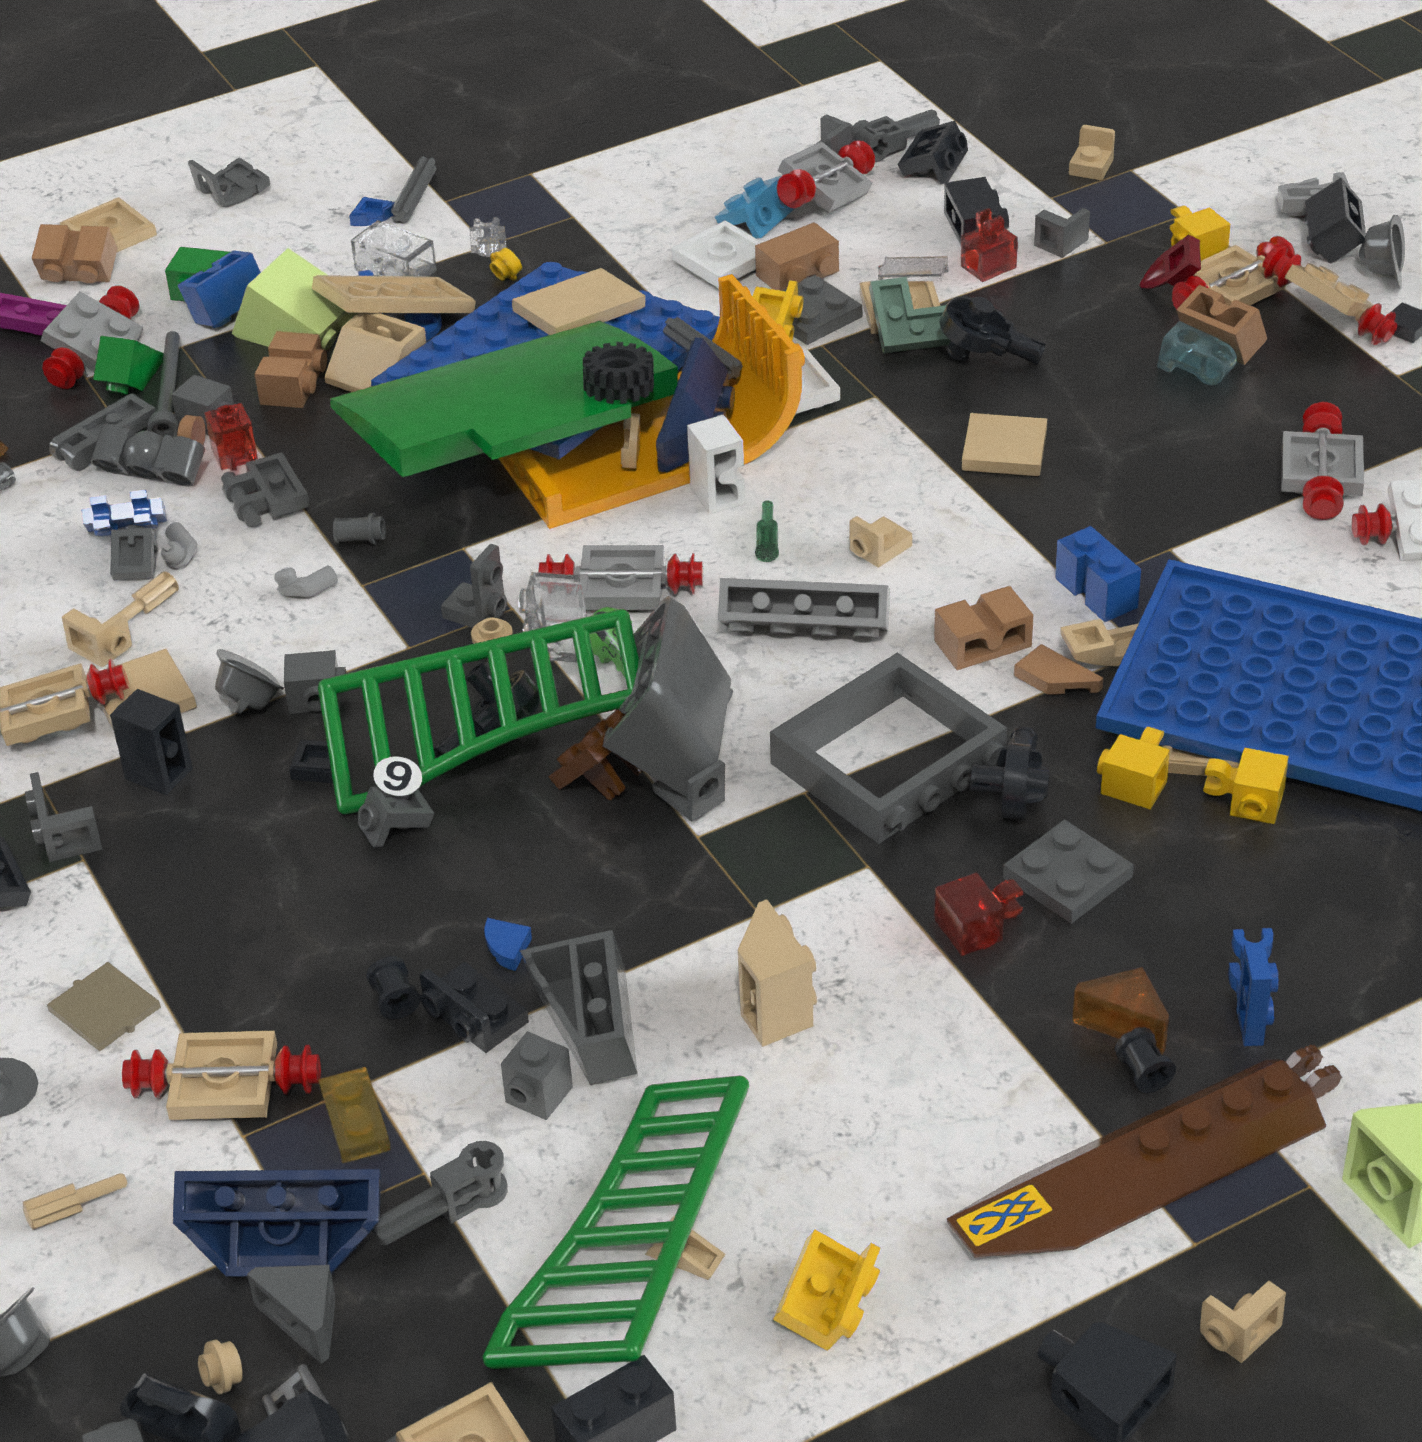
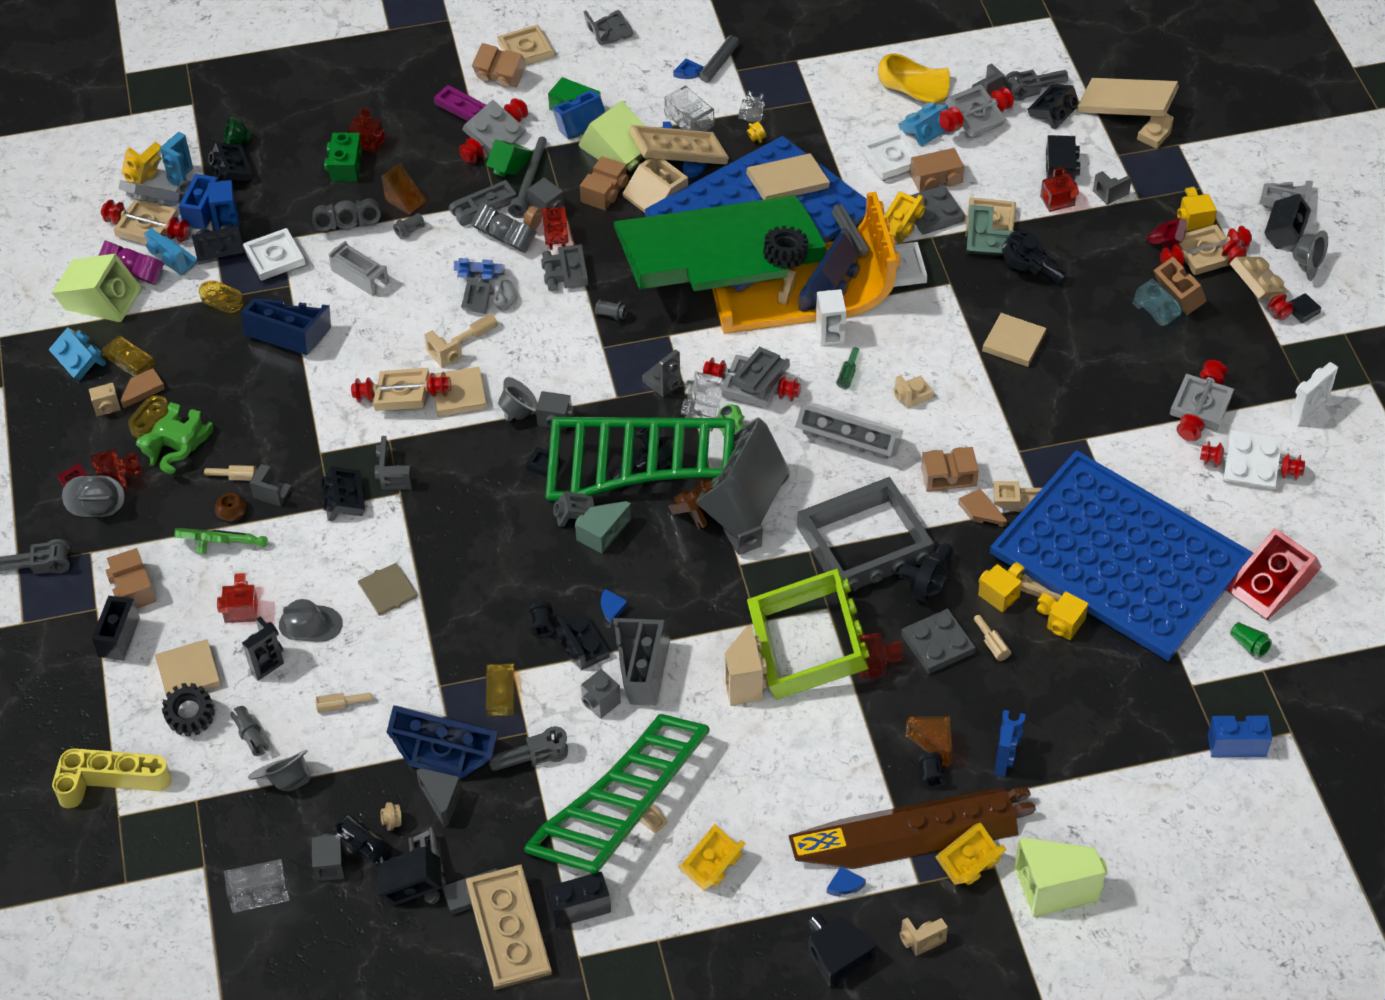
camera: 15 degrees right, 10 degrees up
black brick [110,689,193,795] -> none
tan plate [122,1031,321,1120] -> none
light grey arm [274,565,338,597] -> none
white sticker [373,757,422,796] -> none
tan plate [471,617,513,644] -> none
clear piece [878,256,949,281] -> none
blue brick [1055,526,1141,622] -> none
none -> sand green slope [575,501,631,553]
none -> dark grey plate [732,346,790,398]
none -> lime window [747,568,870,700]
none -> blue tile [826,866,866,896]
none -> yellow hair [878,53,950,104]
none -> yellow bracket [935,822,1007,885]
none -> tan axle [974,615,1011,661]
none -> tan tile [1077,78,1179,116]

